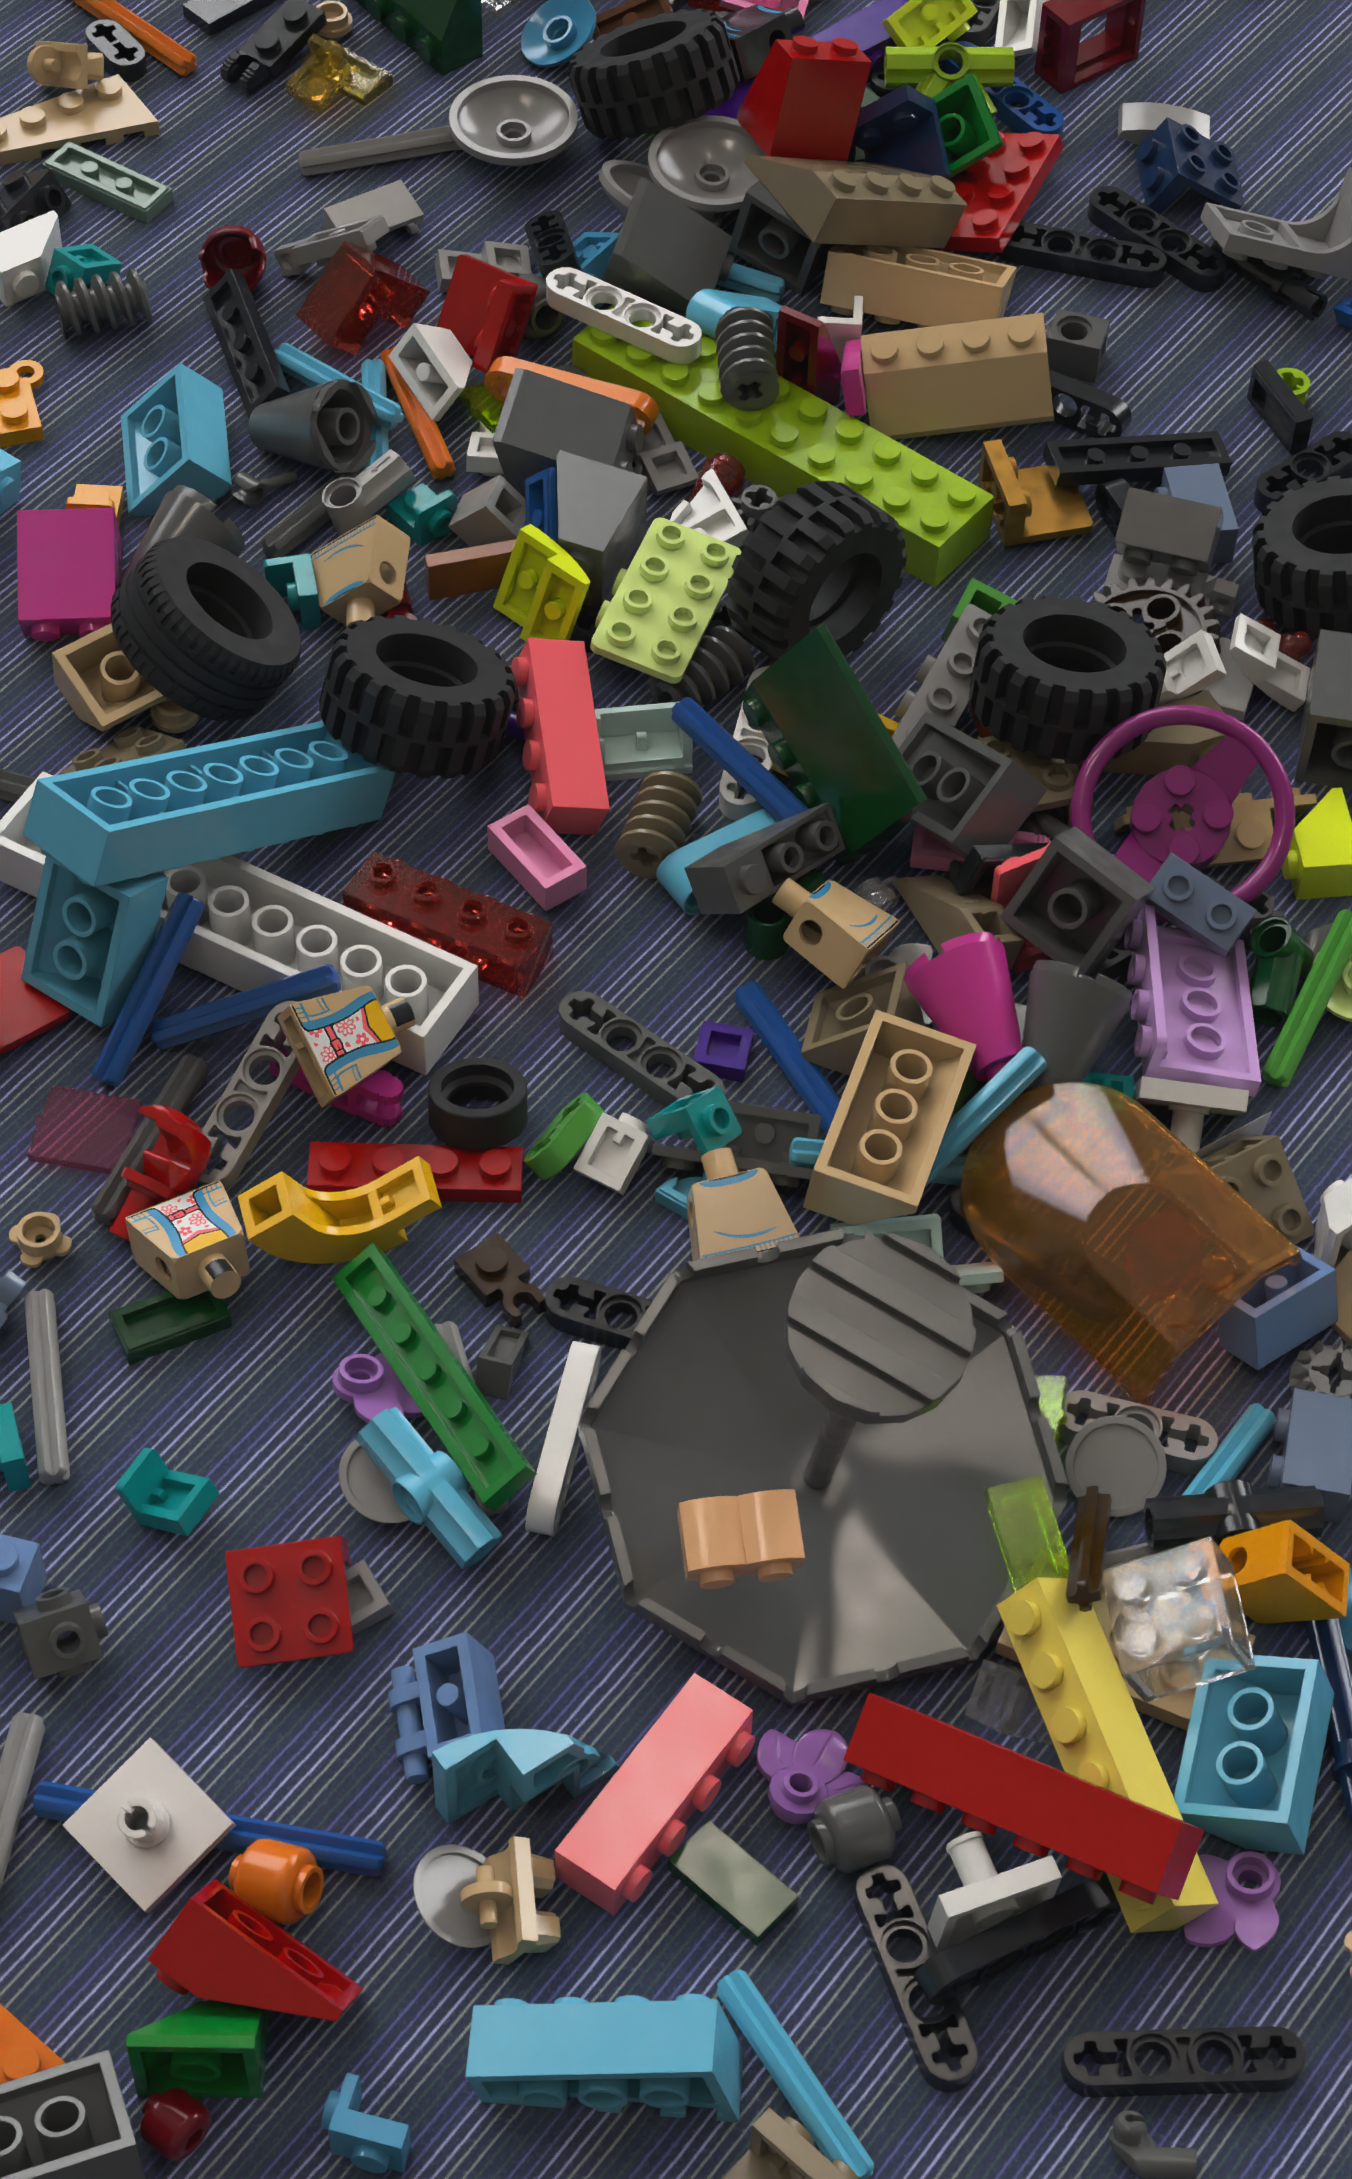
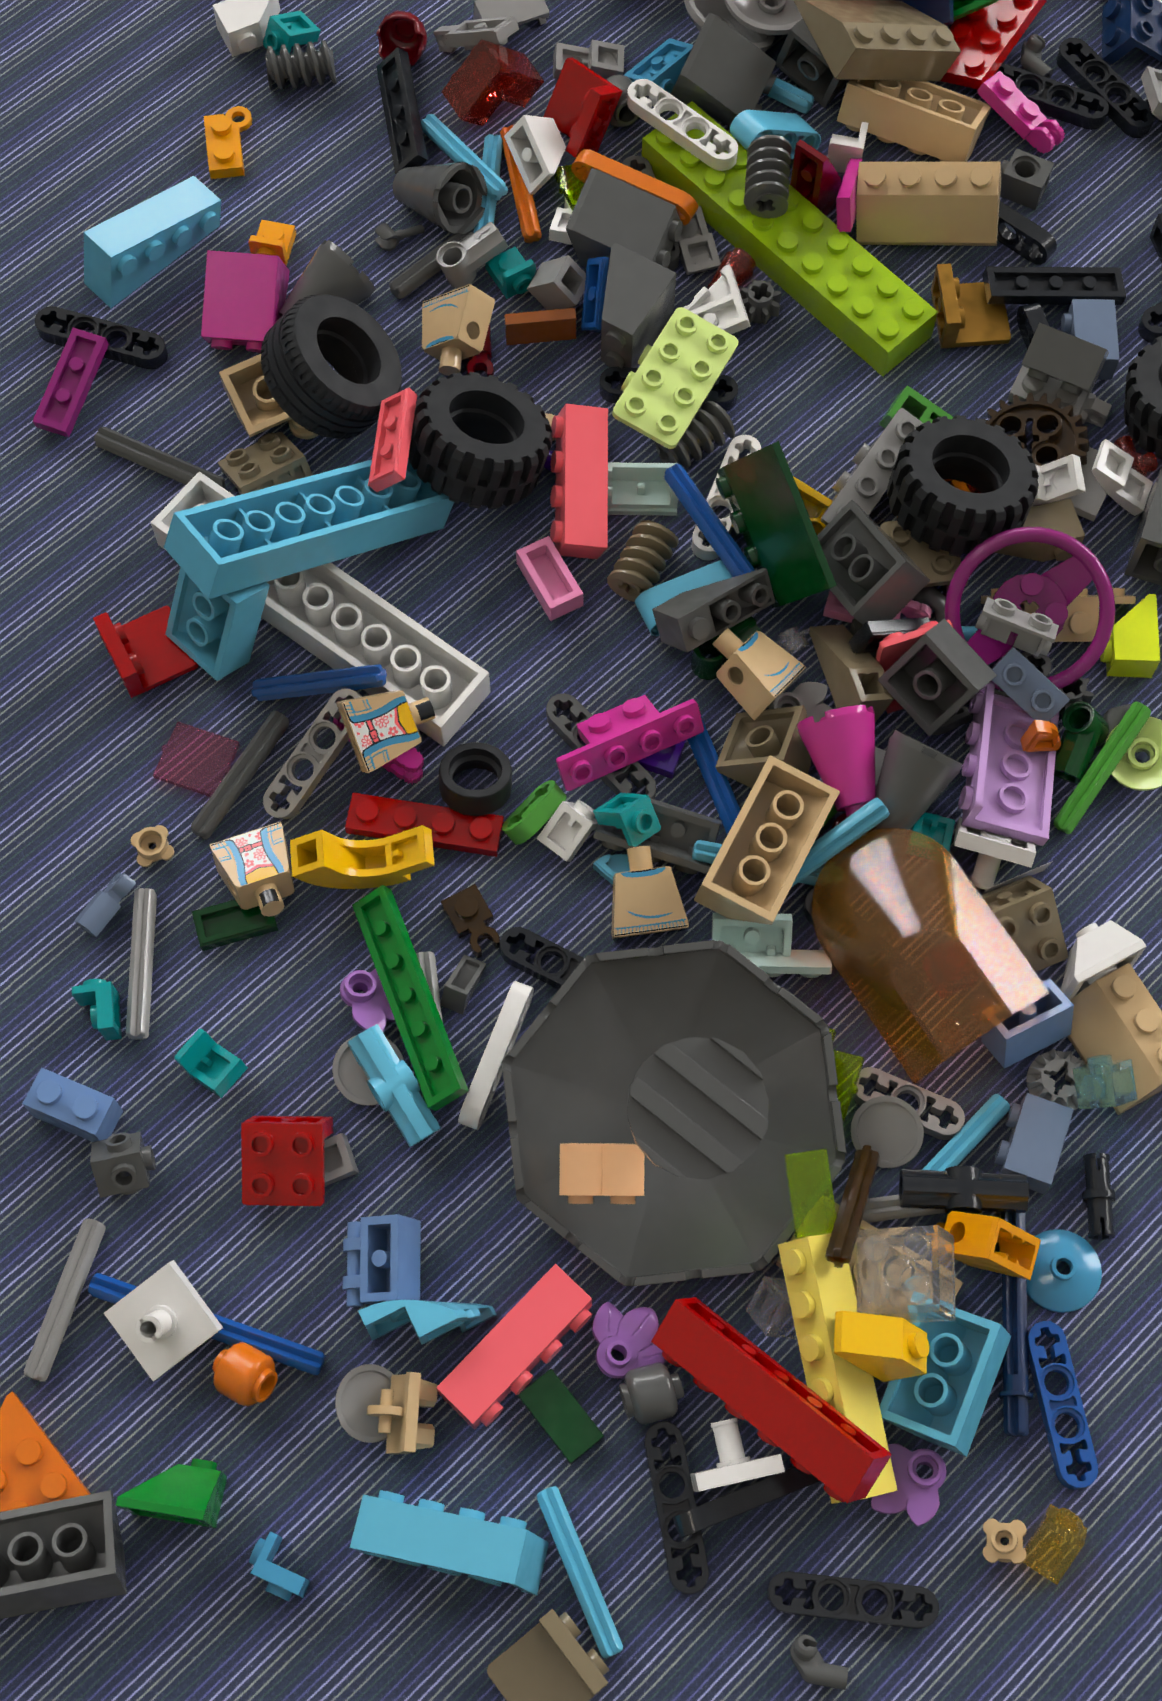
camera: 10 degrees right, 15 degrees up
blue axle [92,892,204,1087] -> none
red piece [108,1105,212,1242] -> none
medium azure slope [121,363,232,517] -> none
dark red piece [140,2087,212,2162] -> none
red slope [147,1879,364,2021] -> none
teal bracket [263,553,322,630] -> none
clear red brick [343,851,553,998] -> none
neon yellow slope [493,524,591,642] -> none
black beam [524,211,581,280] -> none
black tyre [726,481,907,662] -> none
none -> coral tile [368,388,417,493]
none -> dark pink bracket [556,695,704,791]
none -> yellow slope [834,1310,929,1382]
none -> light grey hinge [975,597,1059,657]
none -> dark pink hinge [977,71,1065,154]
none -> dark grey arm [1020,34,1054,78]
none -> orange tile [1020,720,1061,752]

